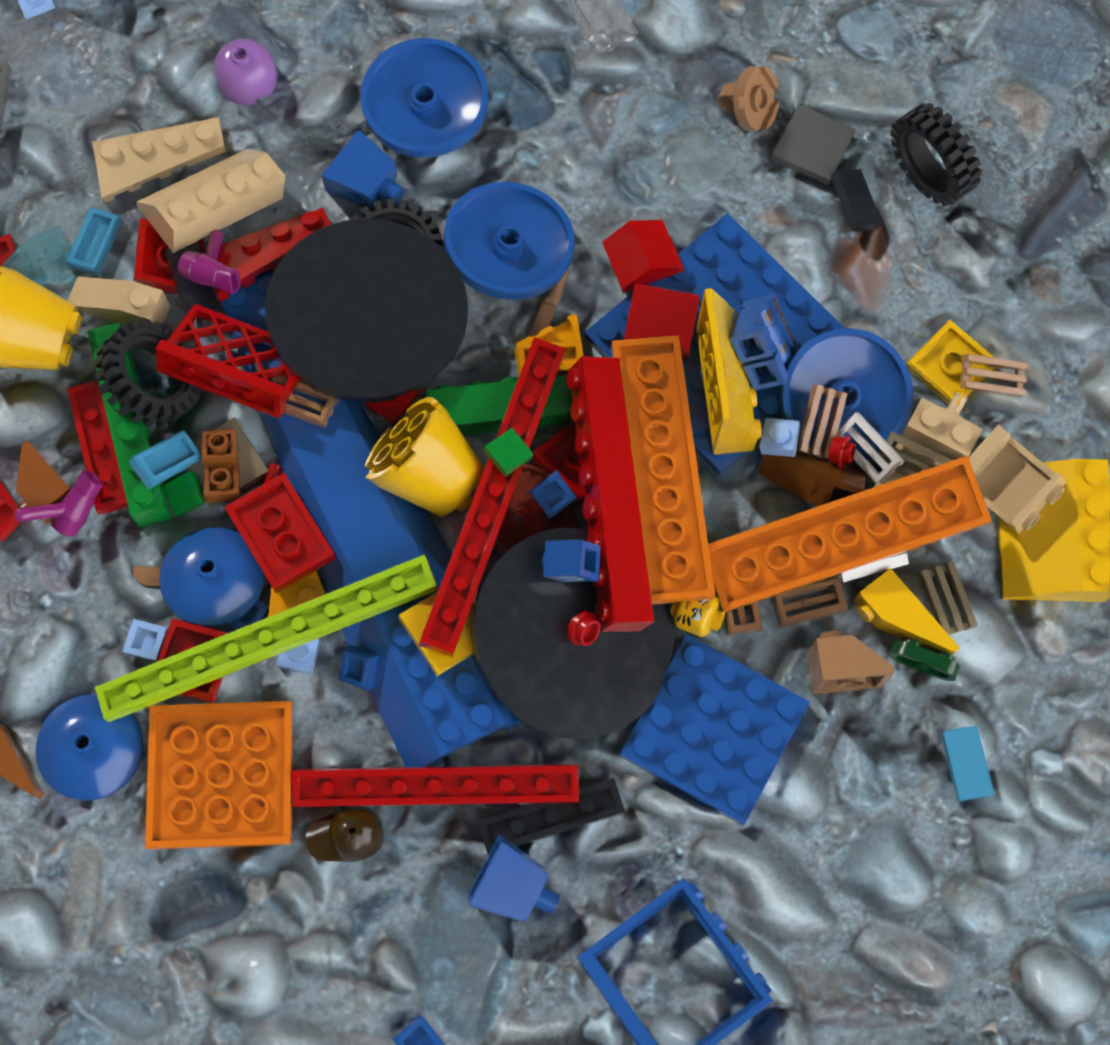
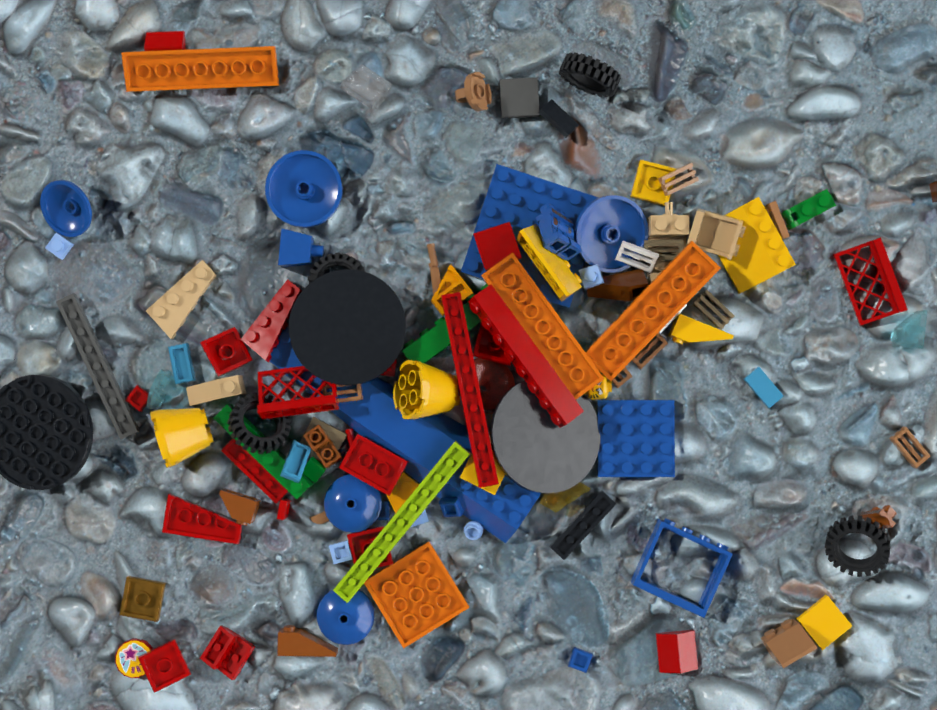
camera: 20 degrees left, 15 degrees up
magenta piece [15,470,103,537] -> none
tan slope [137,149,285,253] -> none
black tile [164,244,219,314] -> none
magenta piece [178,230,241,294] -> none
medium lavender cylinder [213,38,278,105] -> none
red plate [291,764,580,807] -> none
dark brown cap [306,807,384,862] -> none
blue dish [443,182,575,300] -> none
blue torso [467,835,560,921] -> none
green tile [484,428,533,477] -> none
blue tile [529,470,577,519] -> none
blue brick [542,540,601,582] -> none
red plate [568,611,601,646] -> none
red slope [602,220,684,293] -> none
medium nougat tile [797,384,848,459] -> none
medium nougat slope [806,631,894,694] -> none
red plate [829,436,856,469] -> none
dark green plate [889,637,960,681] -> none
none -> red tile [277,498,291,520]
none -> light blue plate [464,521,483,540]
none -> clear yellow wing [539,482,591,513]

